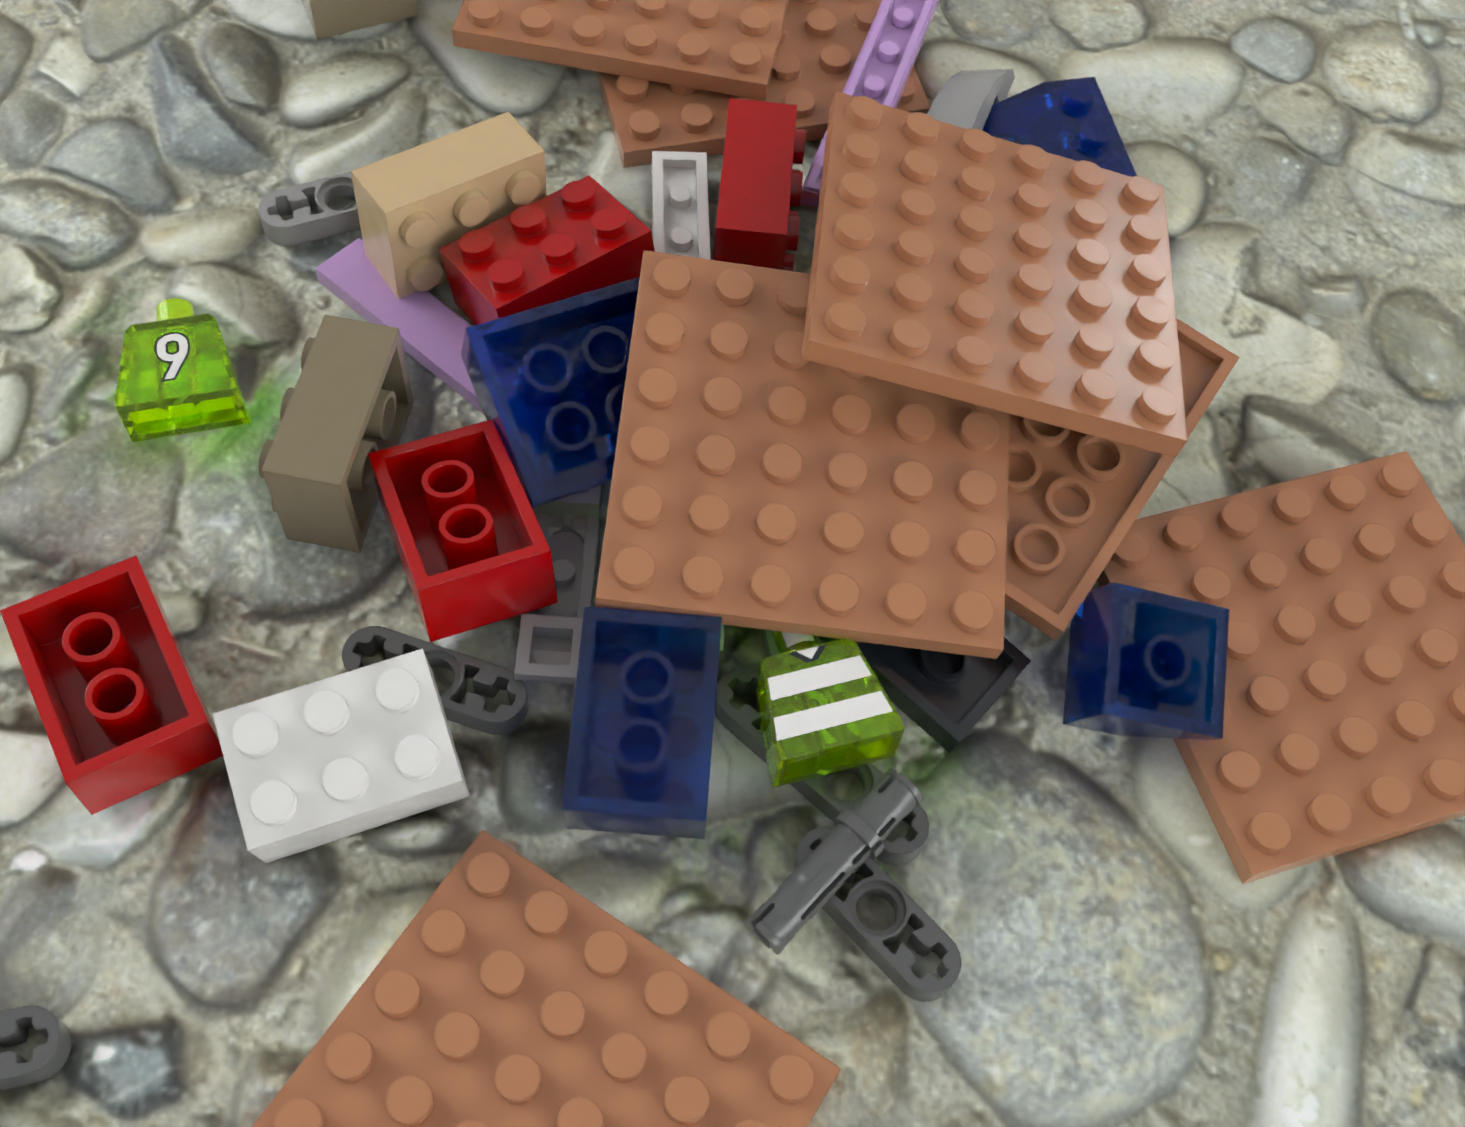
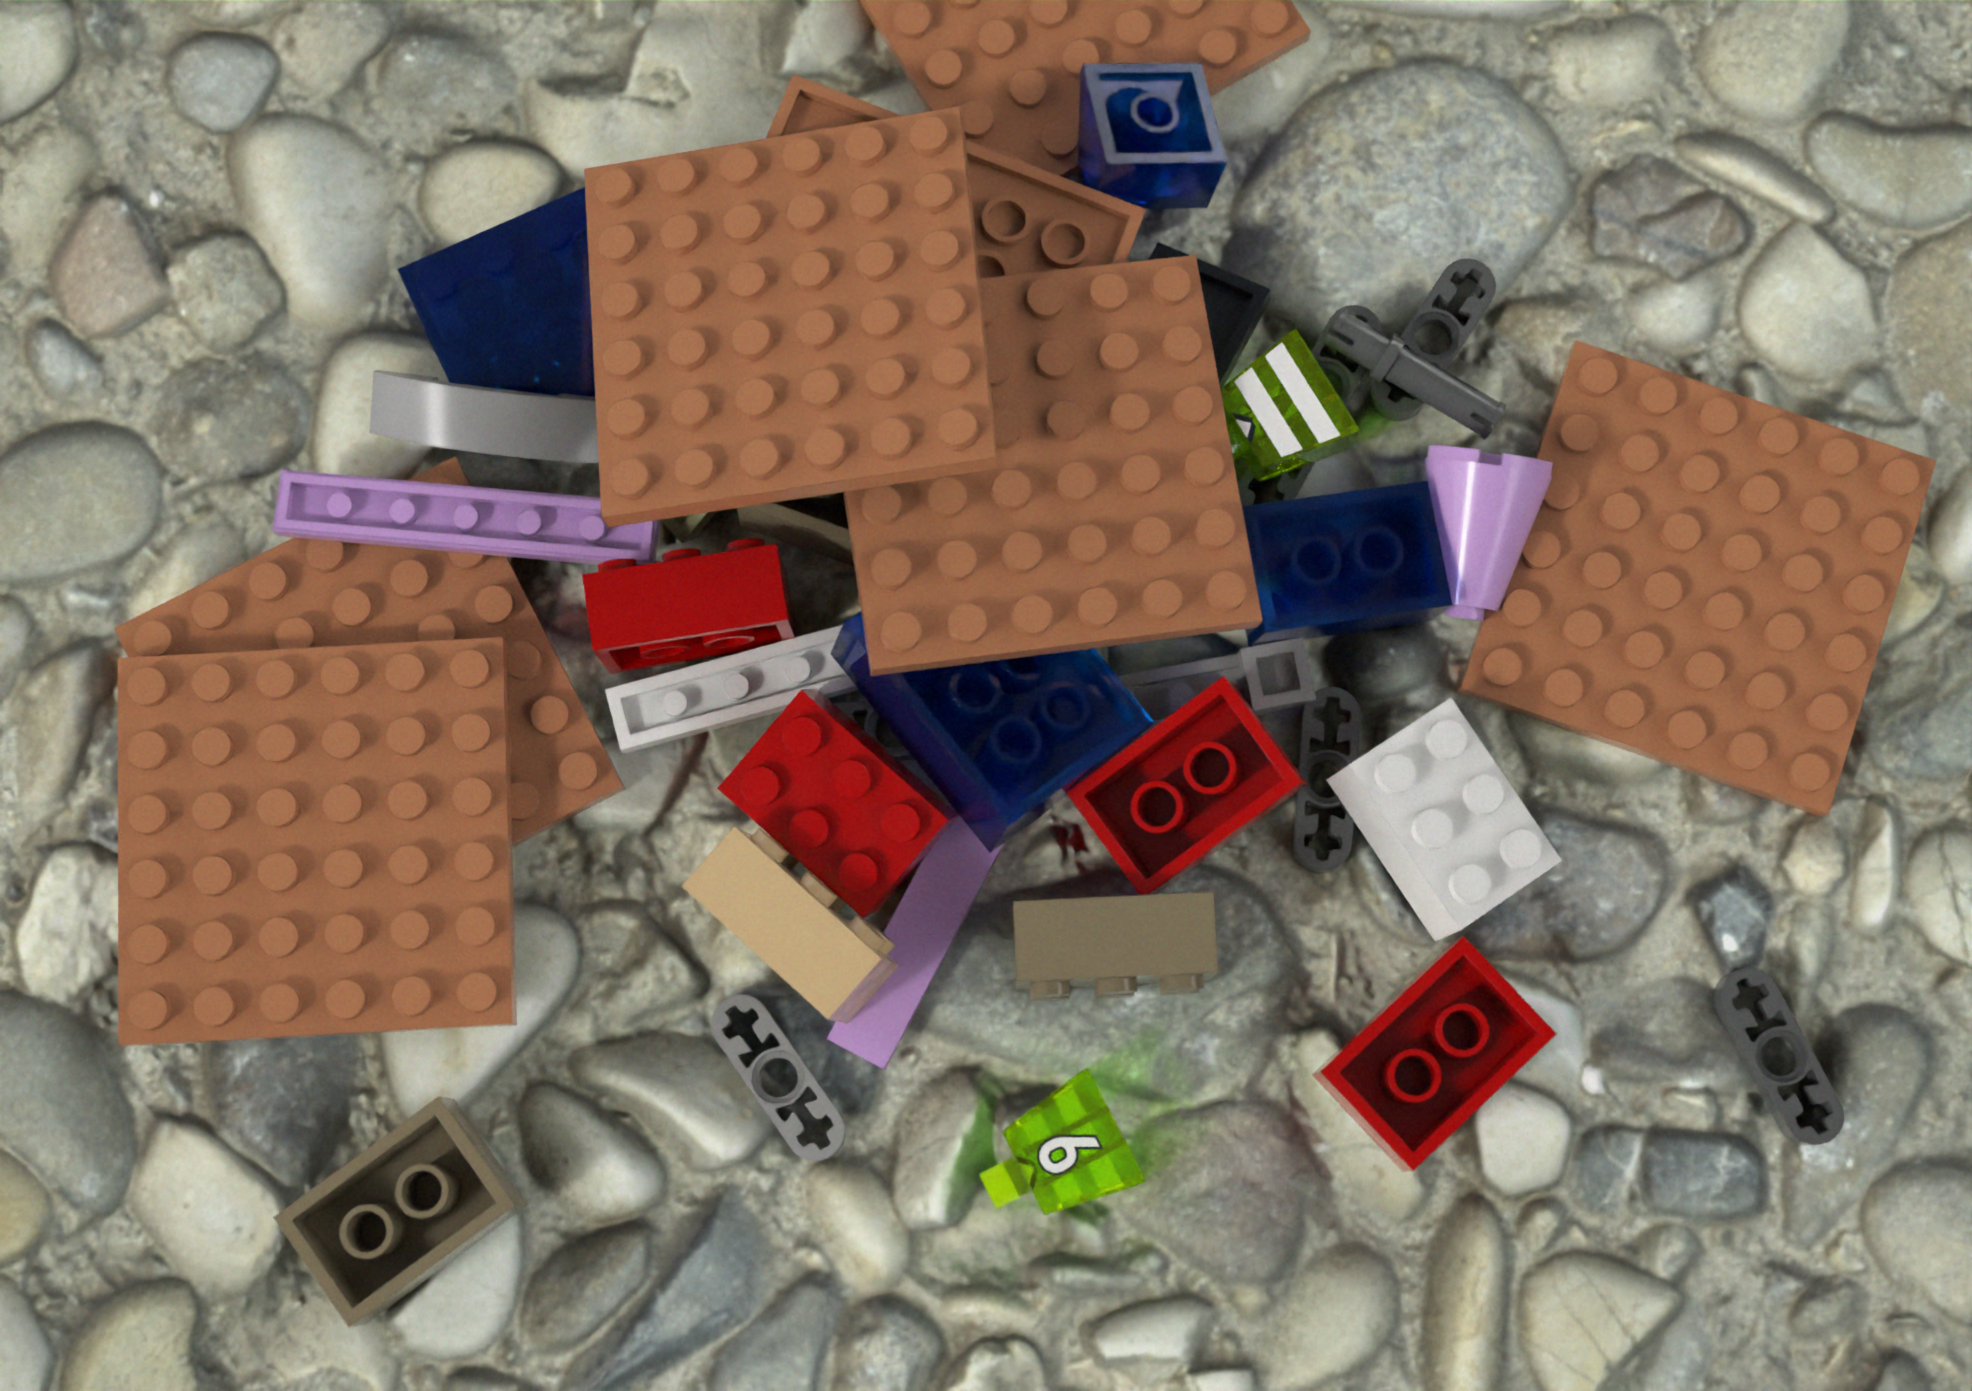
camera: 95 degrees left, 20 degrees up
none -> lavender cone [1425,445,1553,621]

